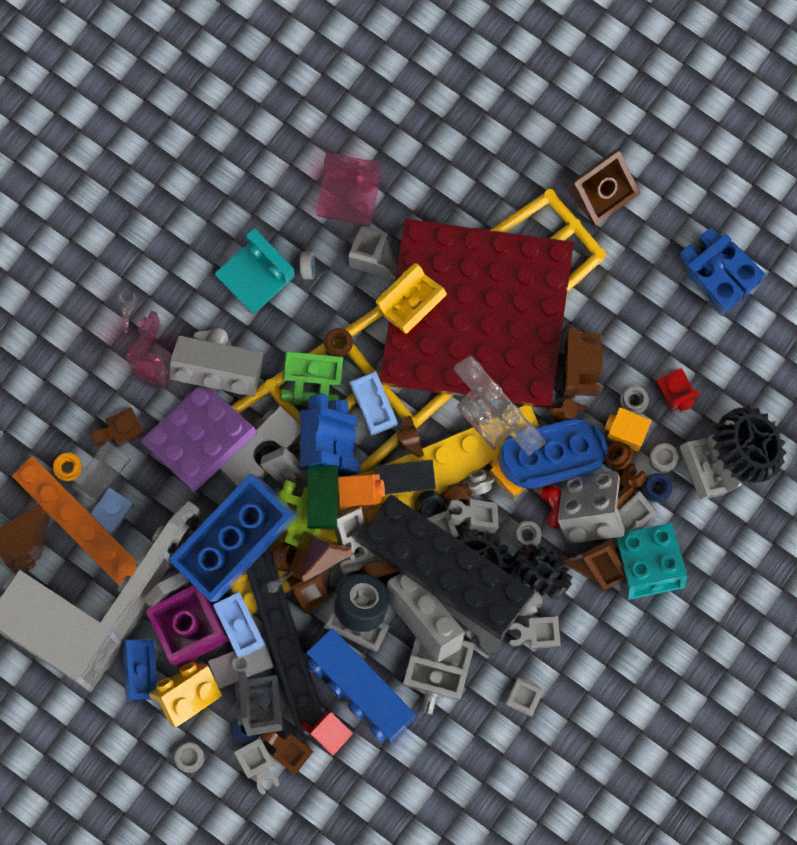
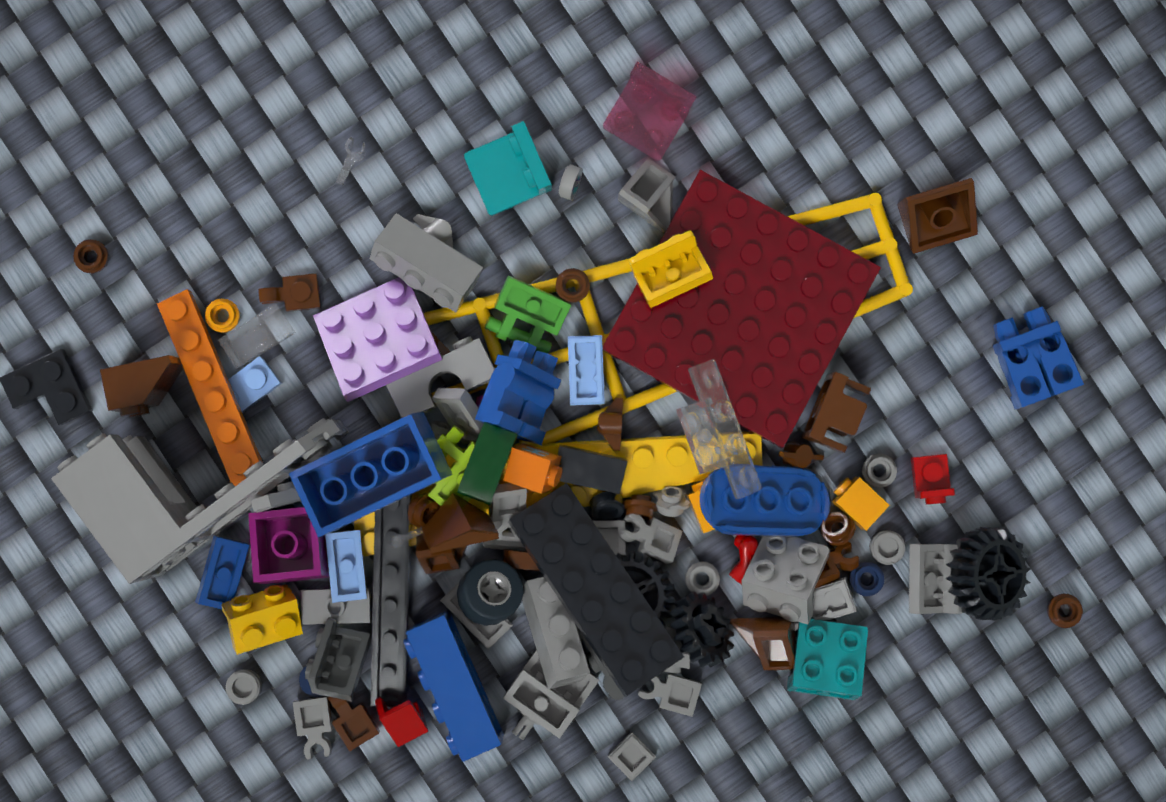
camera: 20 degrees right, 10 degrees up
clear pink bracket [126,310,170,388] -> none

